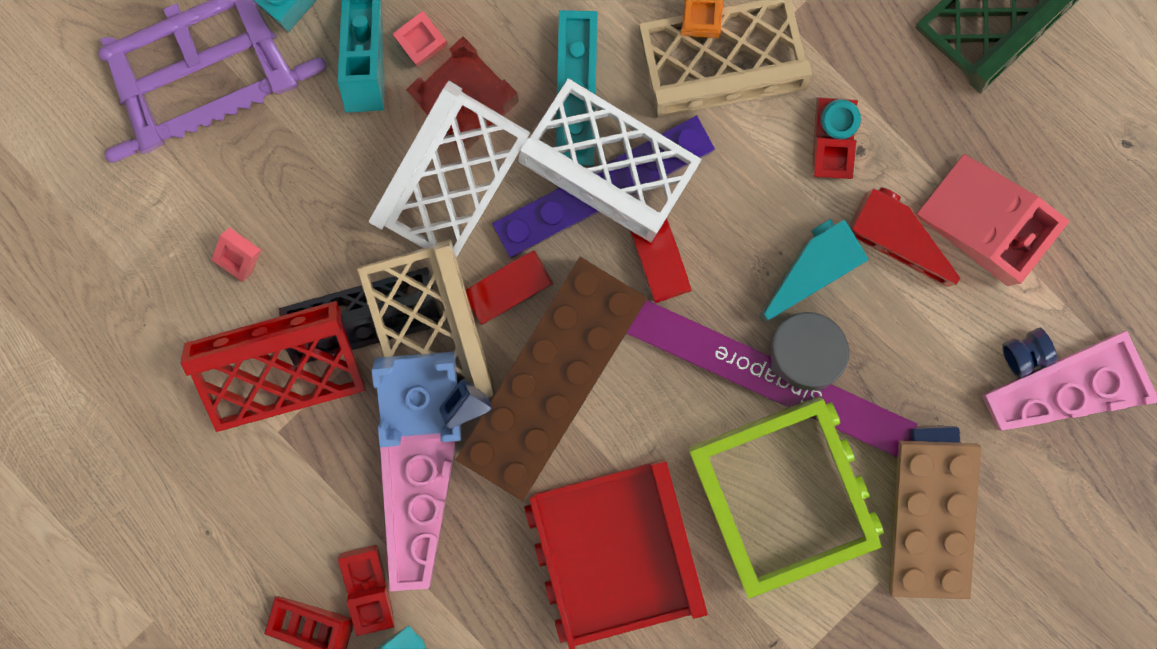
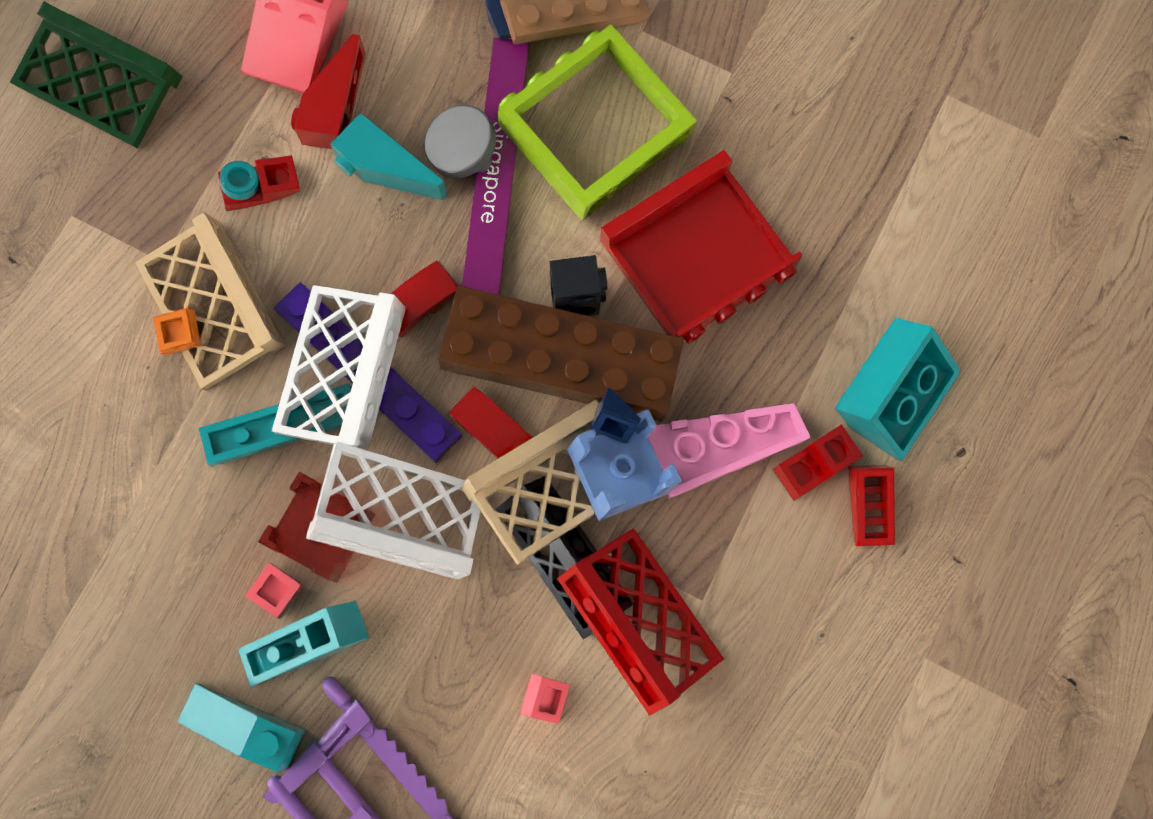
camera: 115 degrees left, 10 degrees down
none -> black brick [549,255,608,316]

